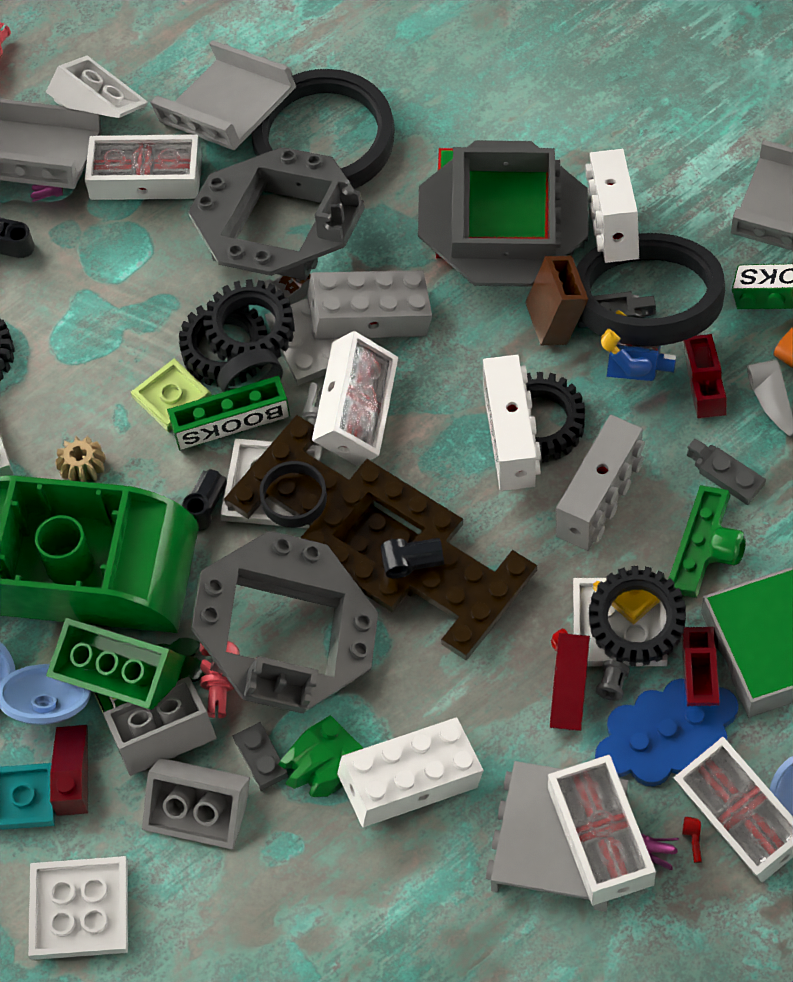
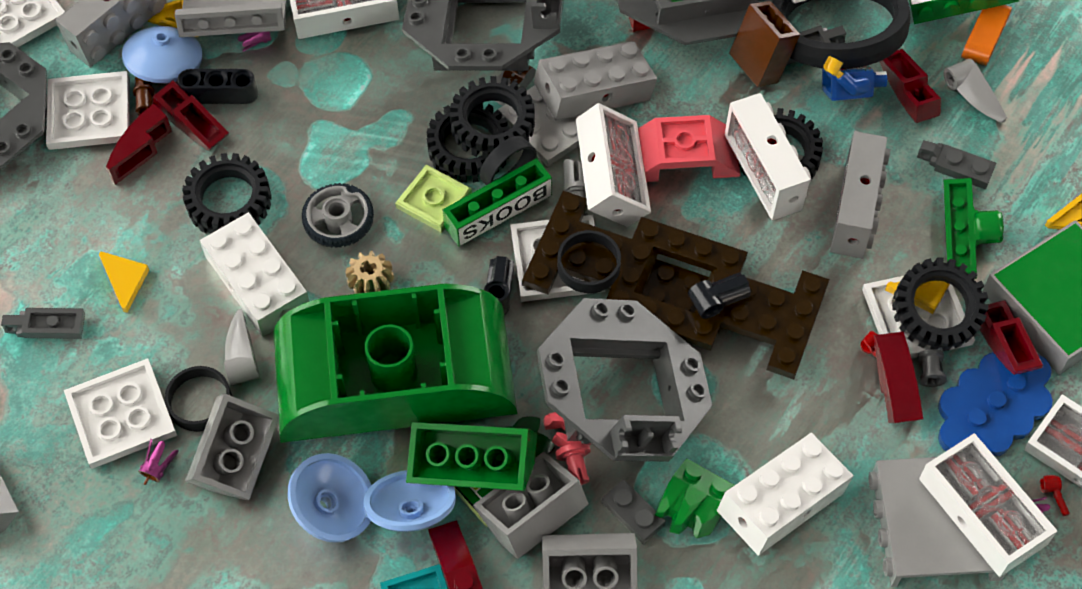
camera: 20 degrees left, 0 degrees up
none -> light grey wheel [302,183,374,248]
none -> coral slope [638,115,740,182]

